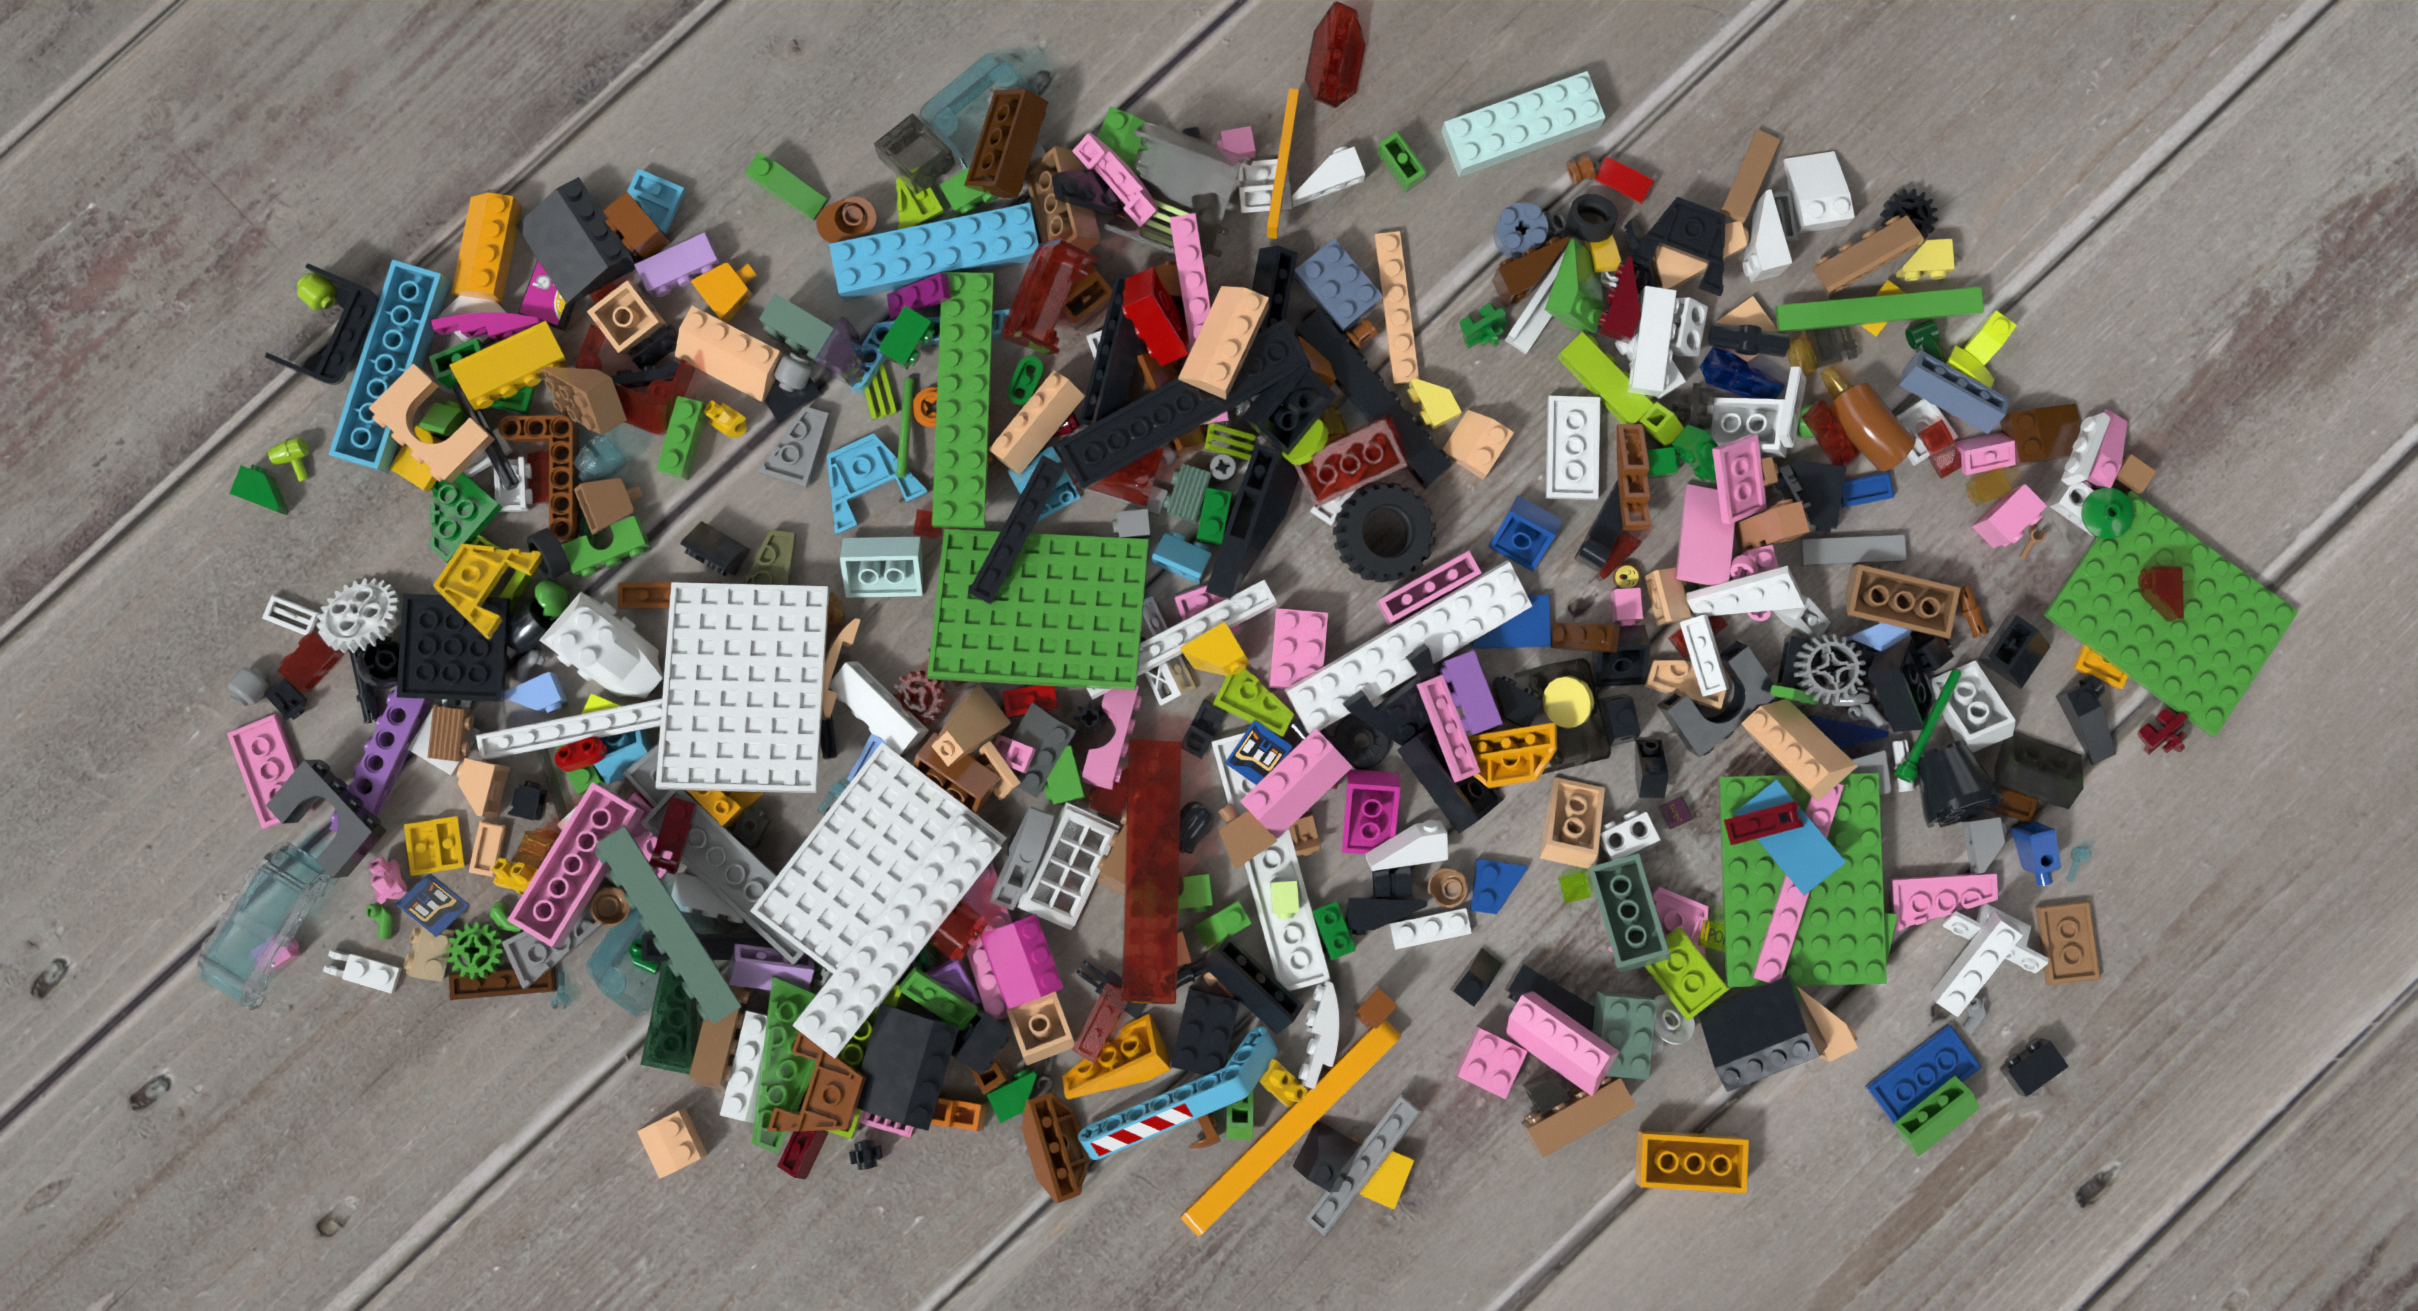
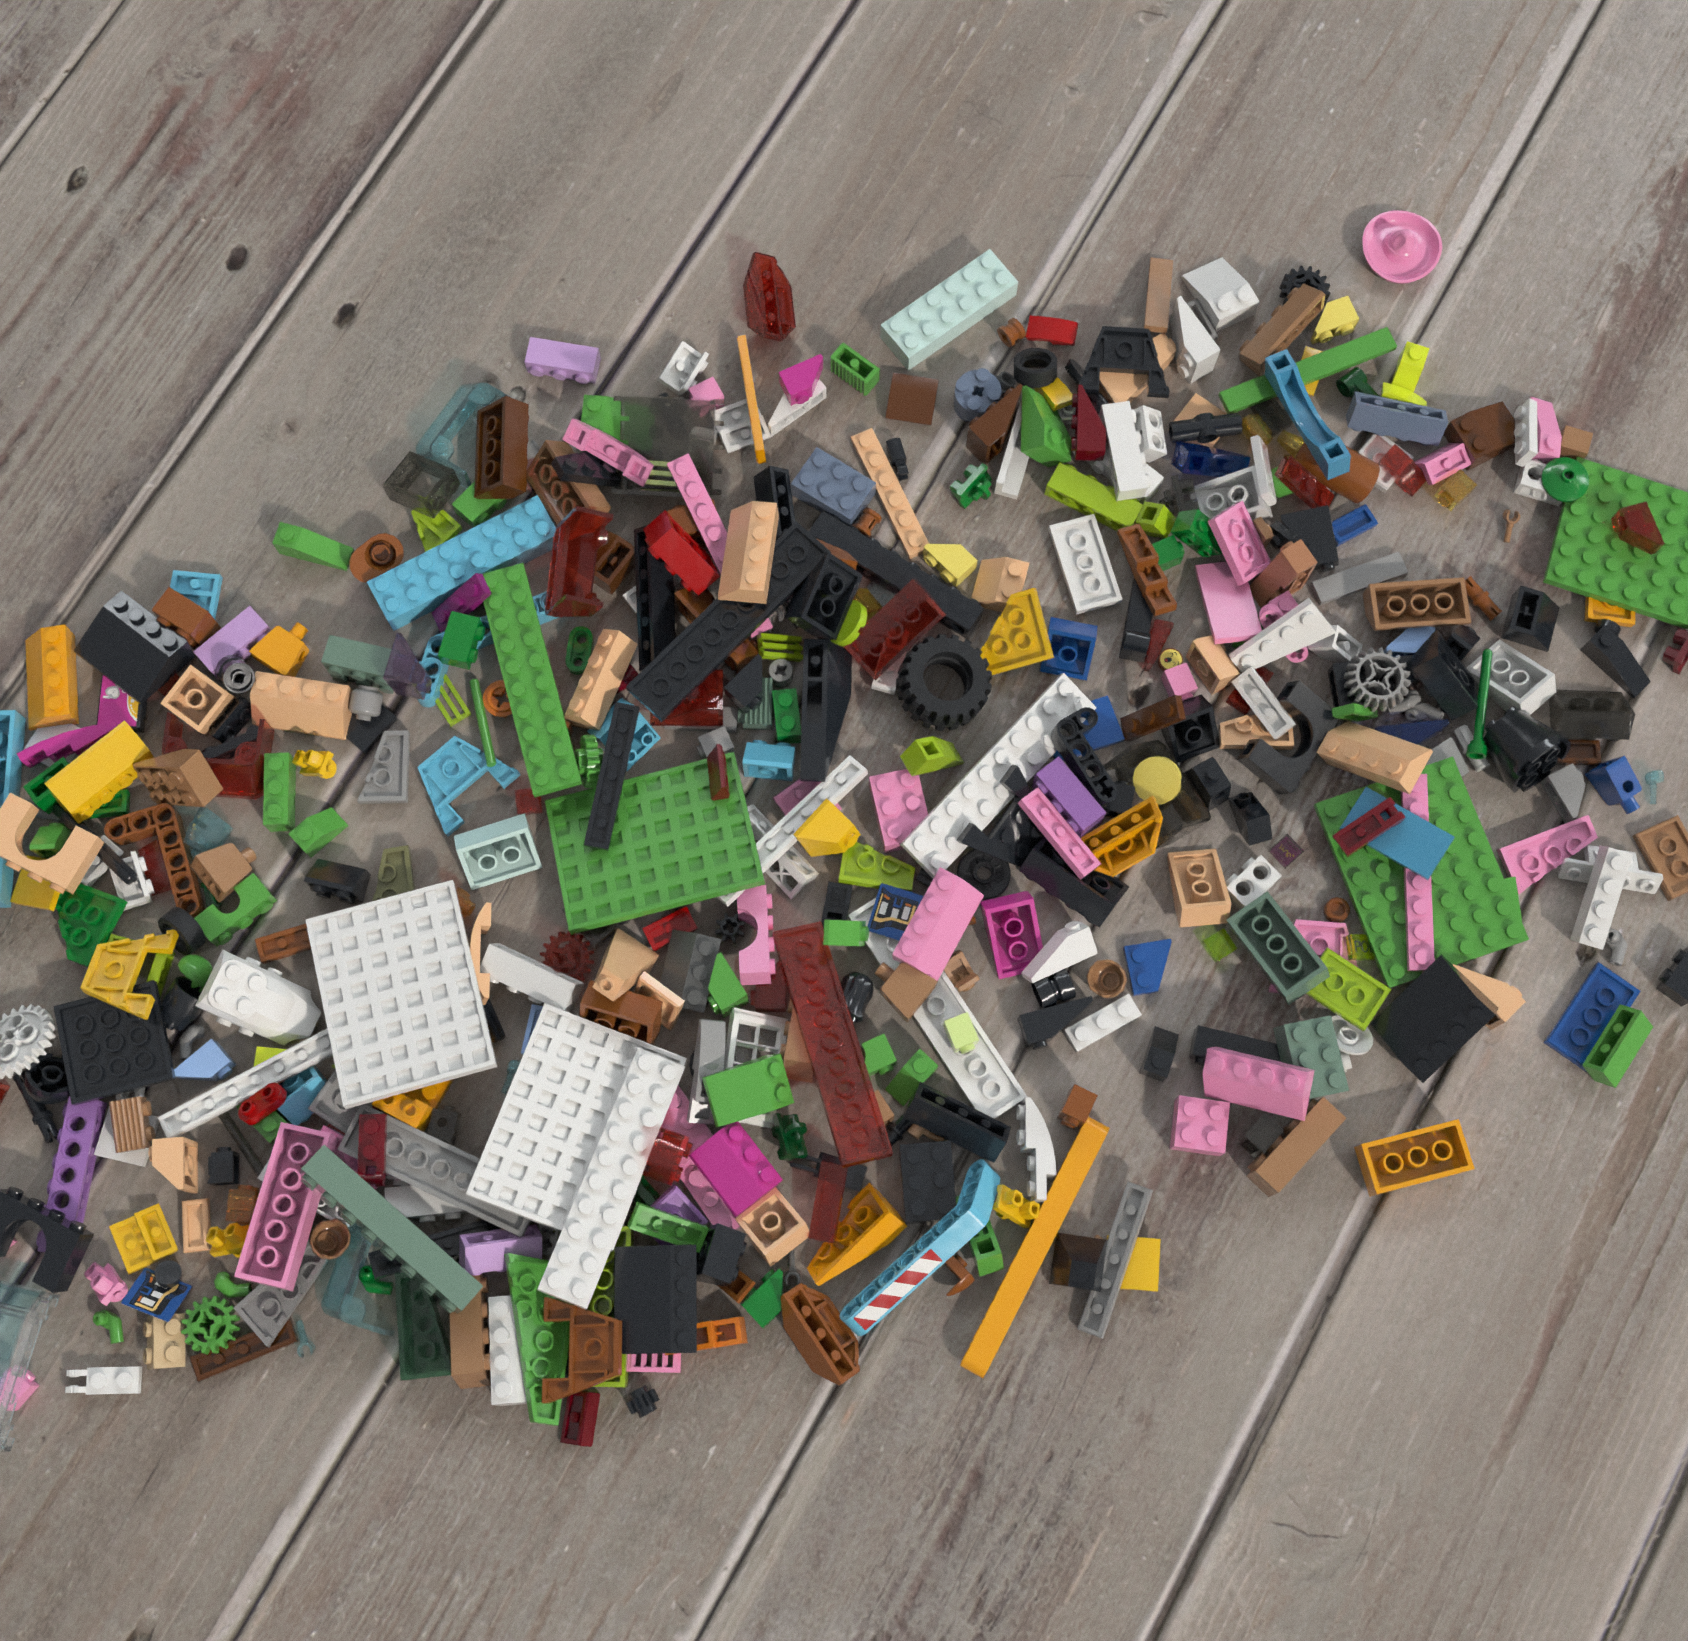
camera: 20 degrees left, 10 degrees down
light nougat slope [637,1107,708,1179] -> none
bright pink slope [994,734,1036,773] -> none
green brick [1312,901,1356,960] -> none
bright pink brick [1376,551,1481,626] -> none
bright pink brick [1972,484,2047,548] -> none
none -> black tile [155,1260,182,1288]
none -> wheel [216,655,255,693]
none -> bright green slope [289,807,348,858]
none -> lavender brick [525,337,601,384]
none -> bright green gear [575,735,603,788]
none -> white bracket [657,341,709,396]
none -> bright green slope [702,1054,794,1127]
none -> slope [707,744,730,801]
none -> black slope [724,654,763,714]
none -> dark green hips [771,1113,808,1161]
none -> dark pink slope [779,354,823,406]
none -> bright green slope [823,920,869,946]
none -> reddish brown slope [885,373,939,426]
none -> black bar [886,438,909,481]
none -> lime slope [900,736,964,776]
none -> yellow plate [980,588,1054,676]
none -> black beam [1051,707,1118,808]
none -> dark azure arch [1265,349,1351,480]
none -> dark orange tile [1323,897,1350,923]
none -> bright pink hat [1362,210,1442,284]

